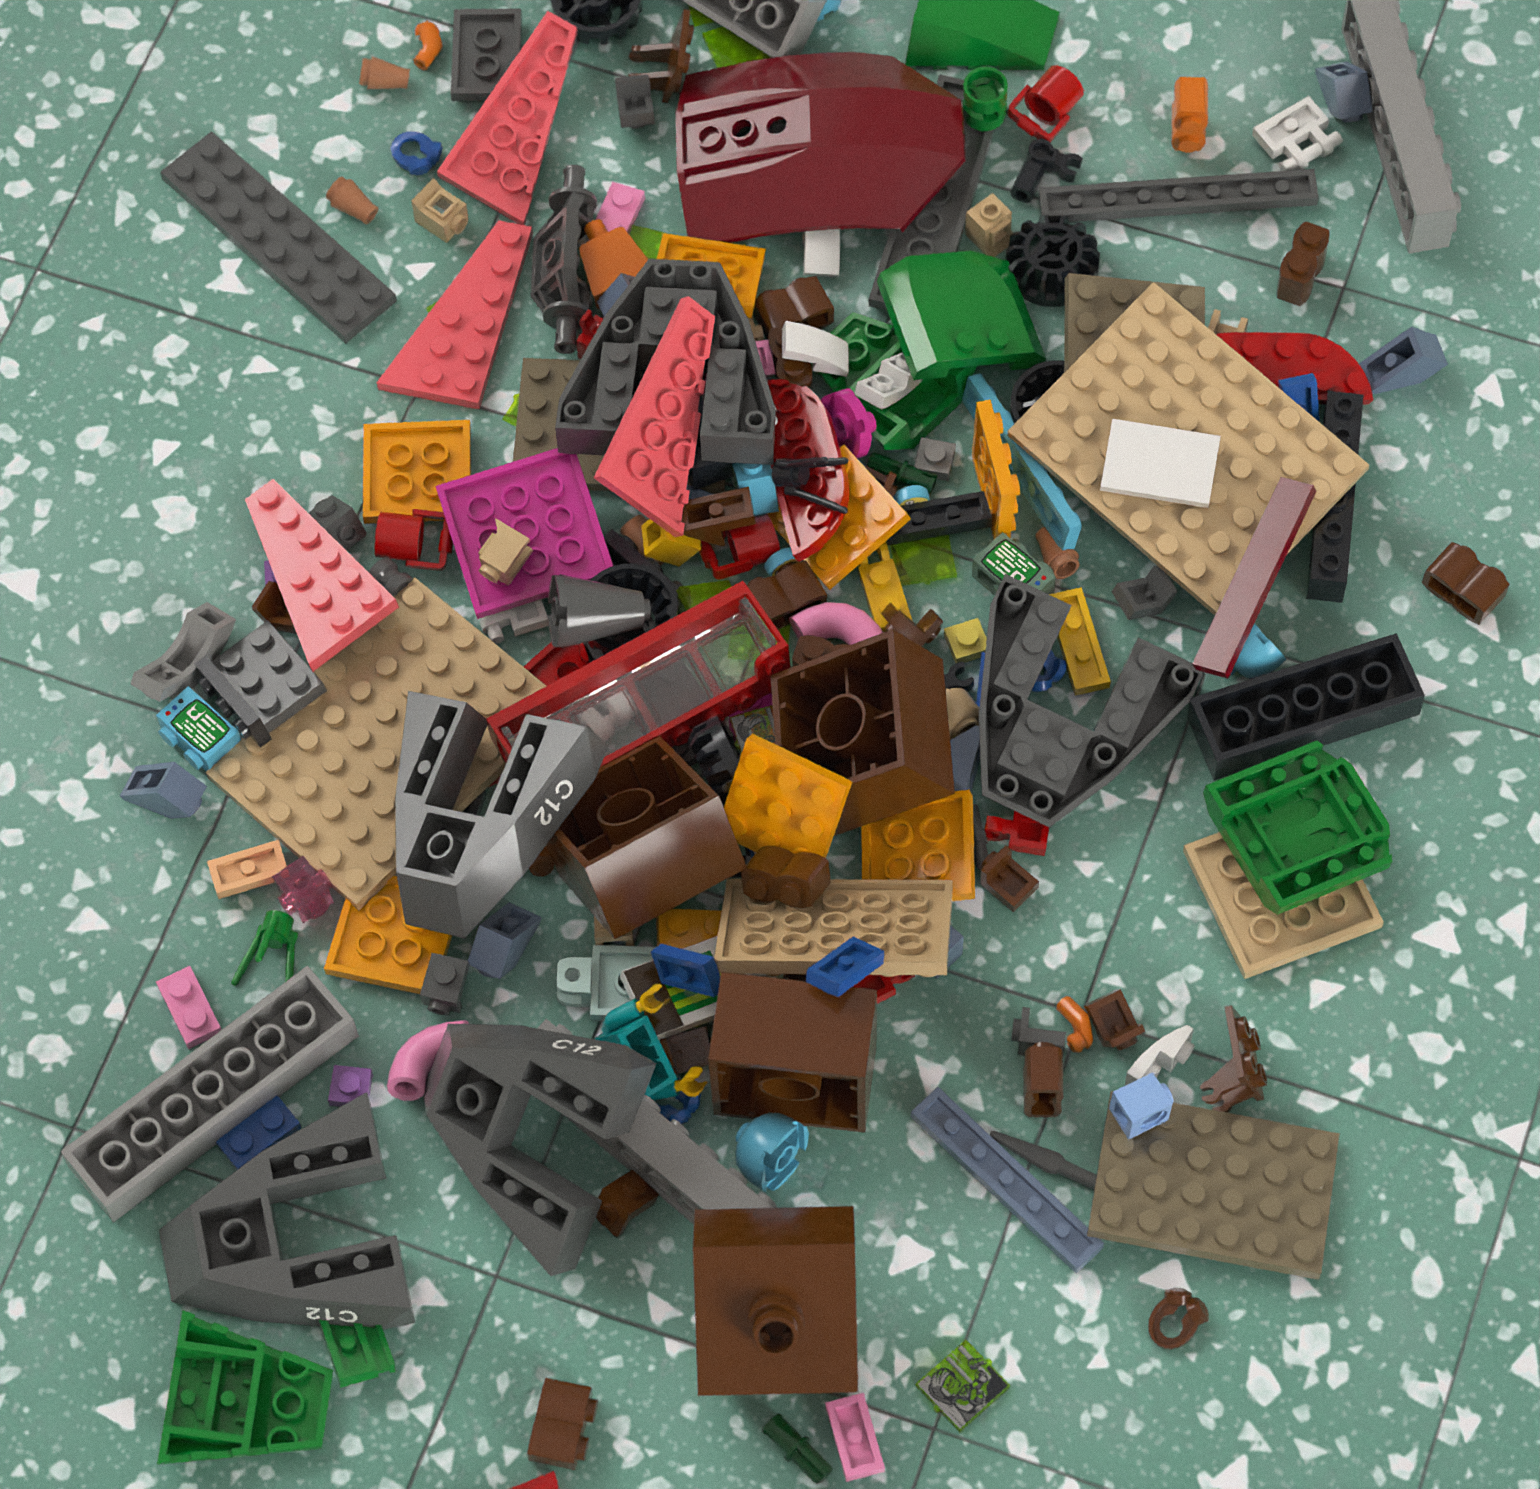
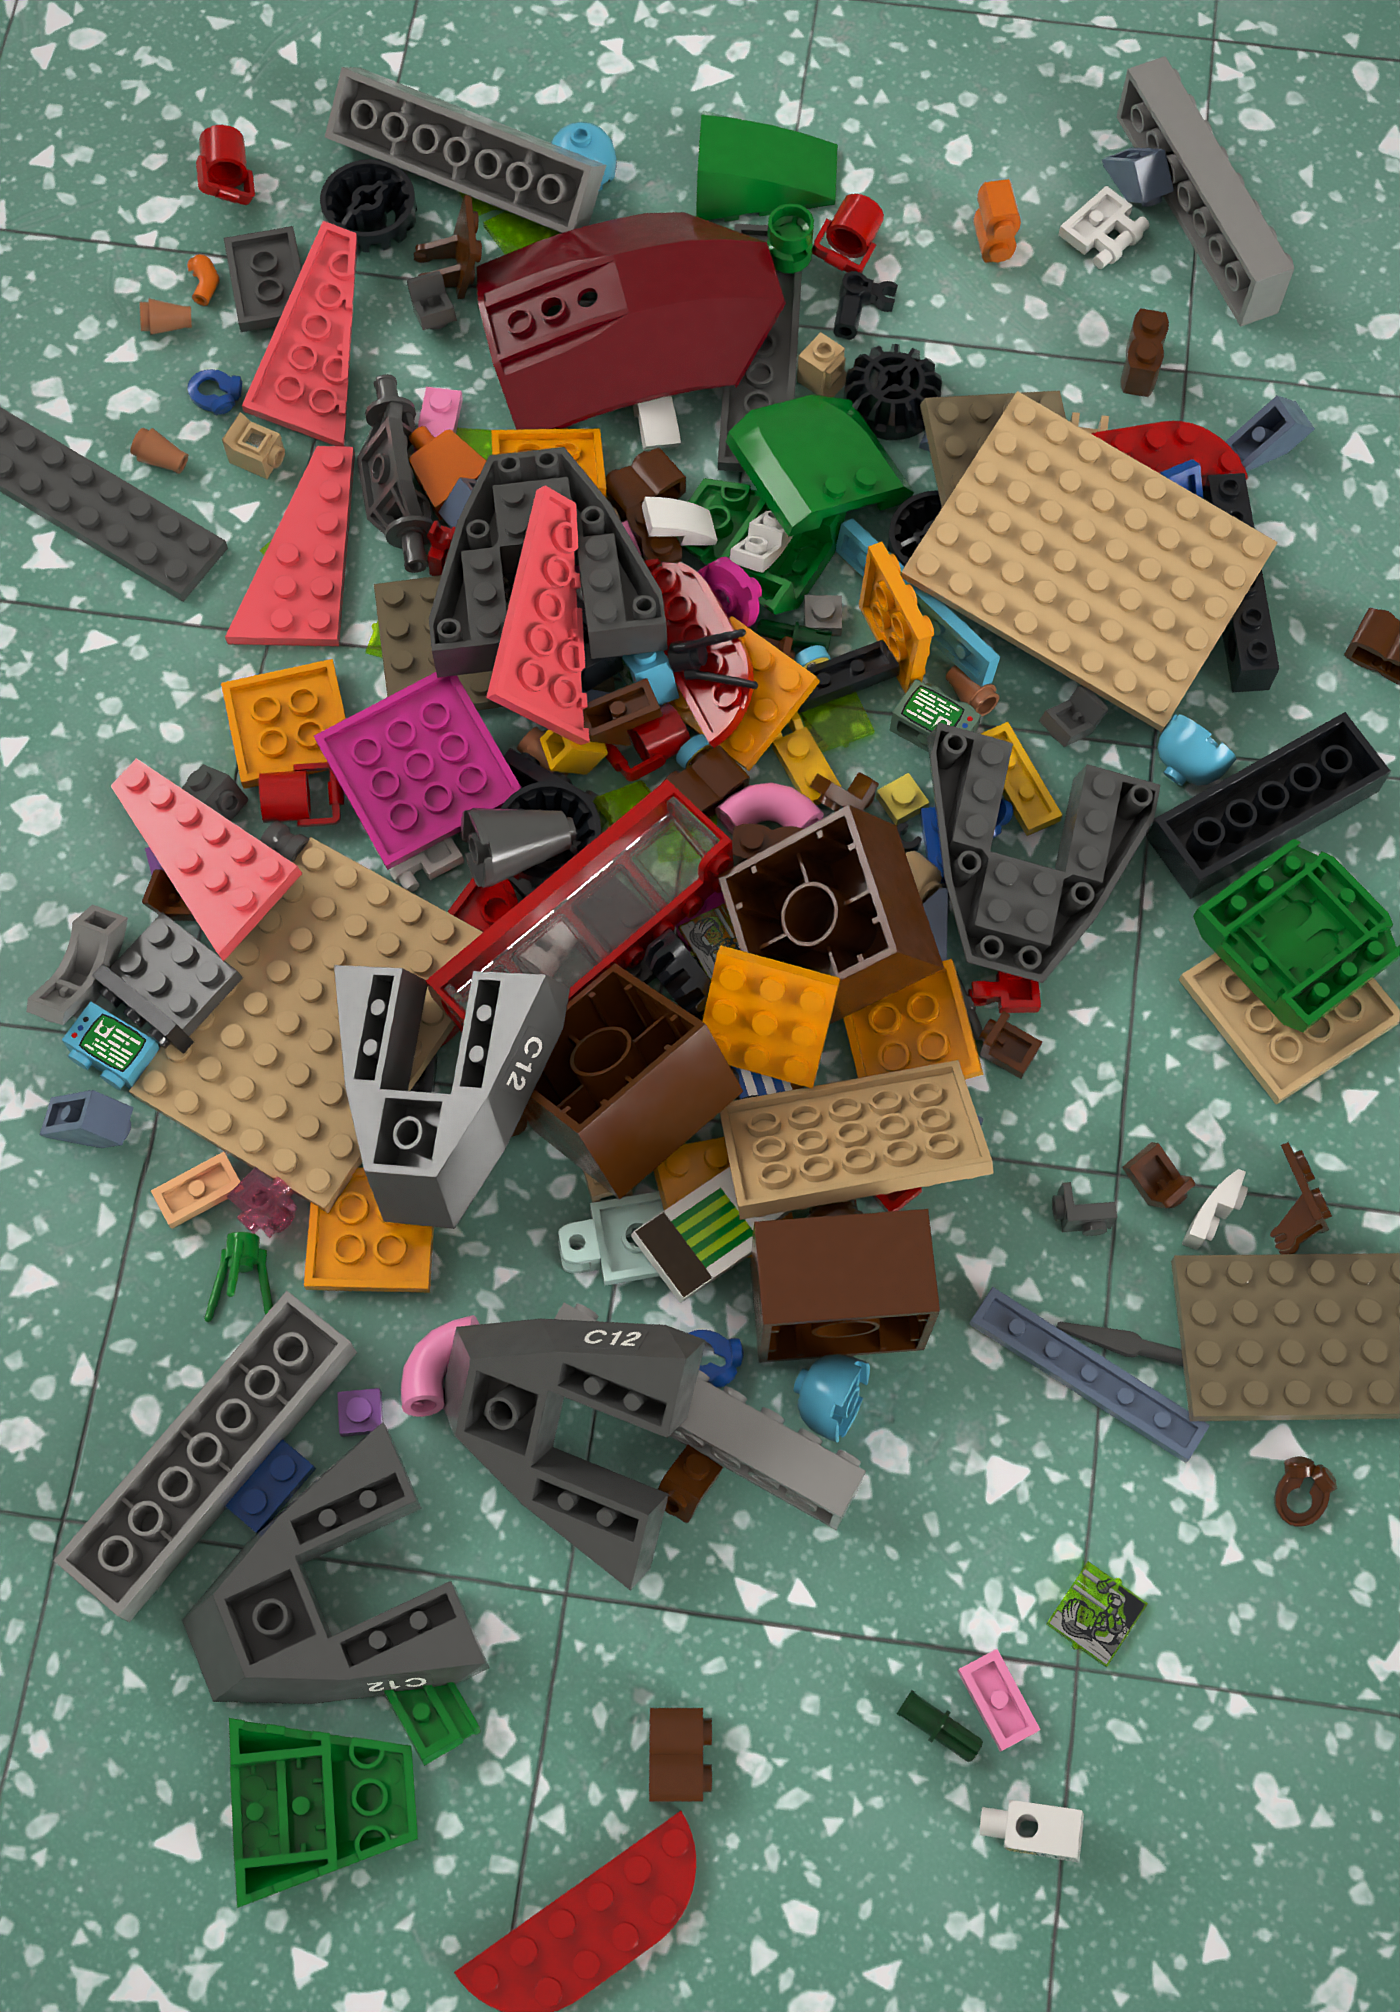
camera: 15 degrees left, 5 degrees up
bright pink plate [156,966,222,1049] -> none
dark grey bracket [420,953,470,1016] -> none
sand blue slope [468,902,542,979] -> none
tan window [478,518,533,586] -> none
teal torso [595,984,708,1101] -> none
blue plate [651,944,720,997] -> none
reddish brown bracket [659,1026,711,1075] -> none
reddish brown brick [693,1206,858,1396] -> none
reddish brown brick [741,846,831,908] -> none
blue plate [806,936,885,997] -> none
reddish brown brick [1023,1042,1063,1117] -> none
dark grey plate [1039,169,1319,222] -> none
orange arm [1056,996,1094,1053] -> none
white tile [1100,419,1220,508] -> none
light blue brick [1109,1073,1173,1140] -> none
tile [1192,477,1317,679] -> none

